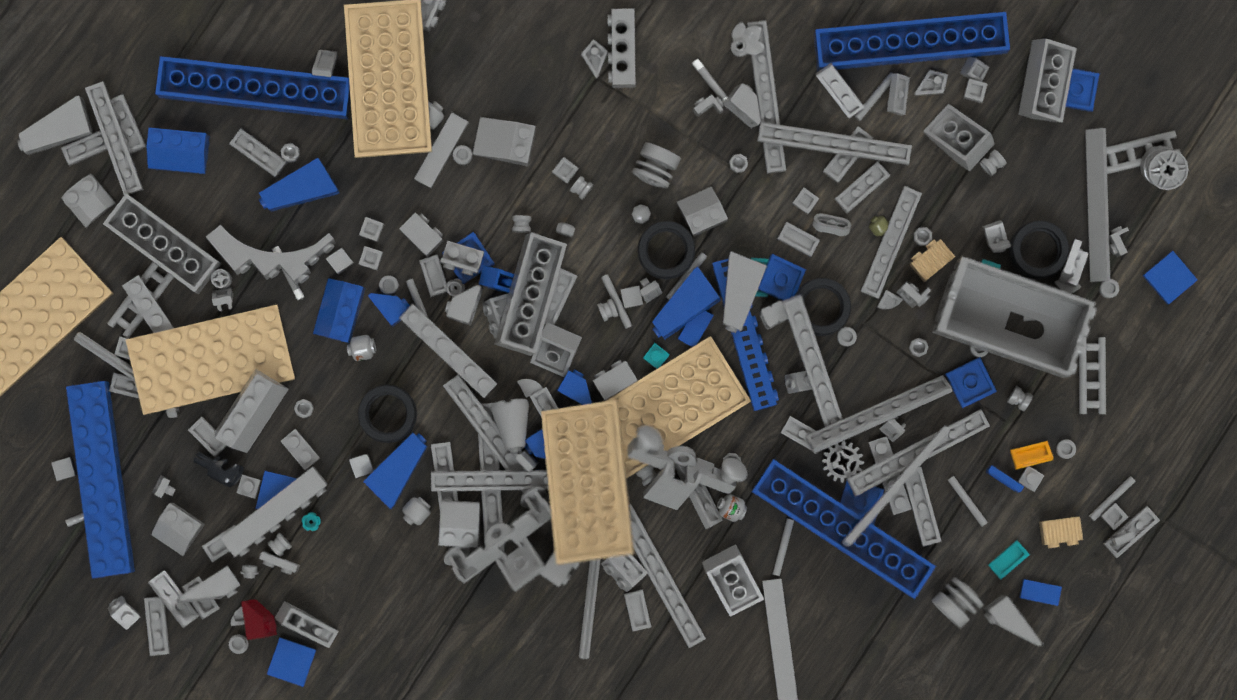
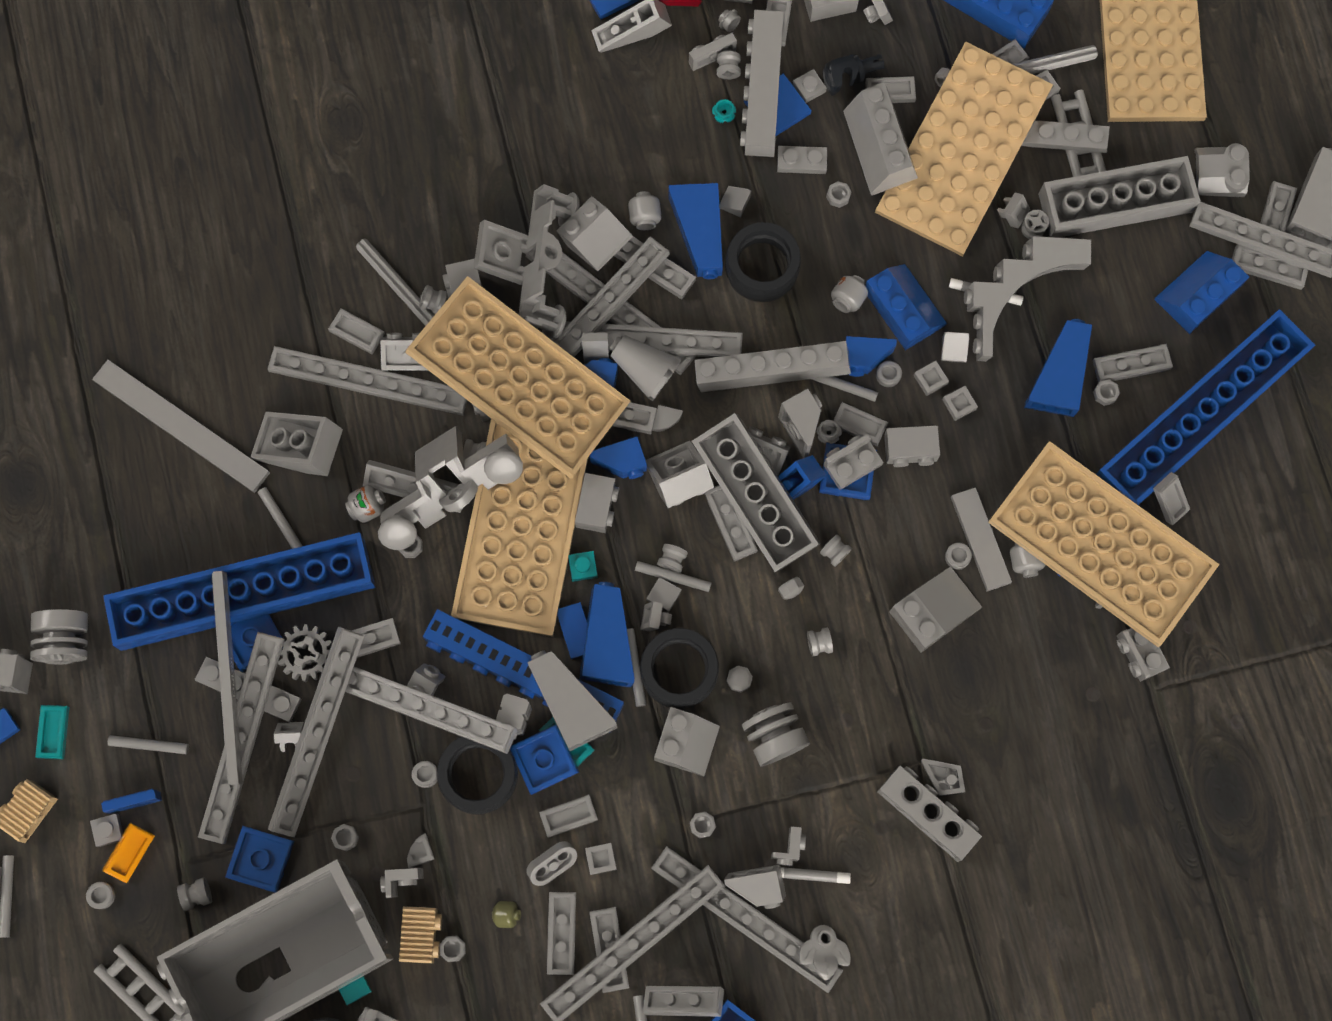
camera: 130 degrees right, 10 degrees down
light grey tile [552,157,579,184] -> none
light grey tile [860,186,922,299] -> none
light grey plate [905,467,941,546] -> none
none -> light grey wheel [419,285,447,314]

